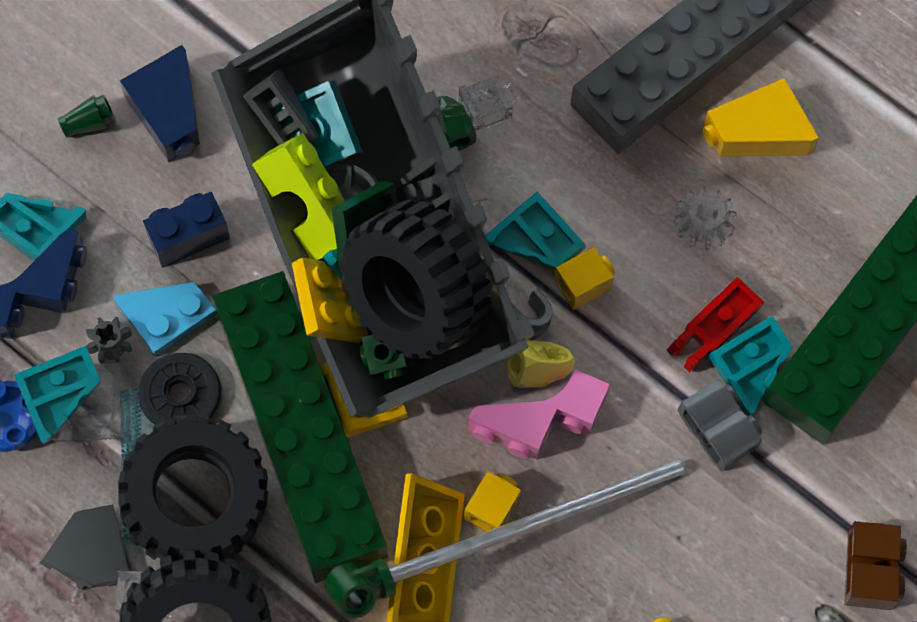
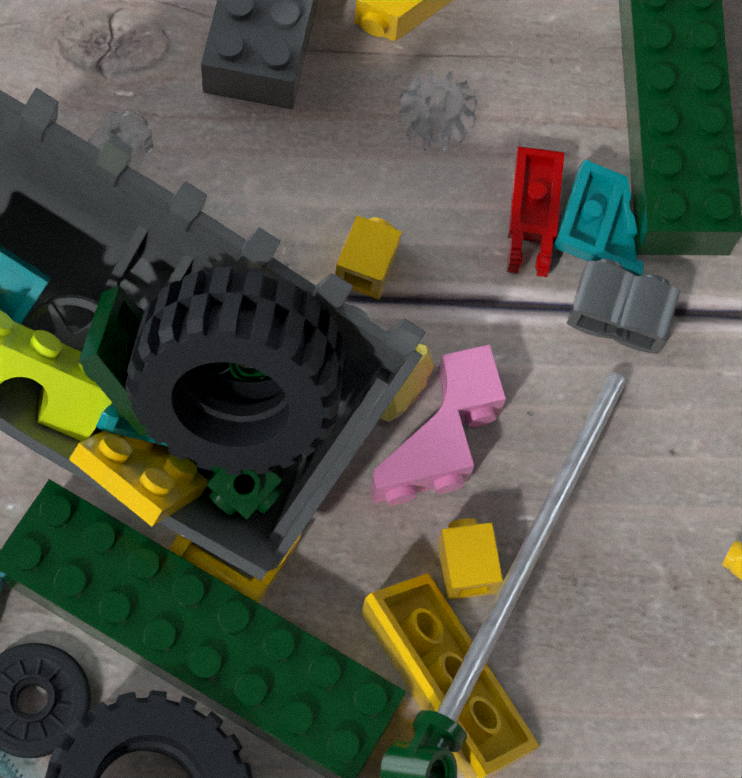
camera: 45 degrees left, 0 degrees up
teal wing [485,191,586,271] -> none

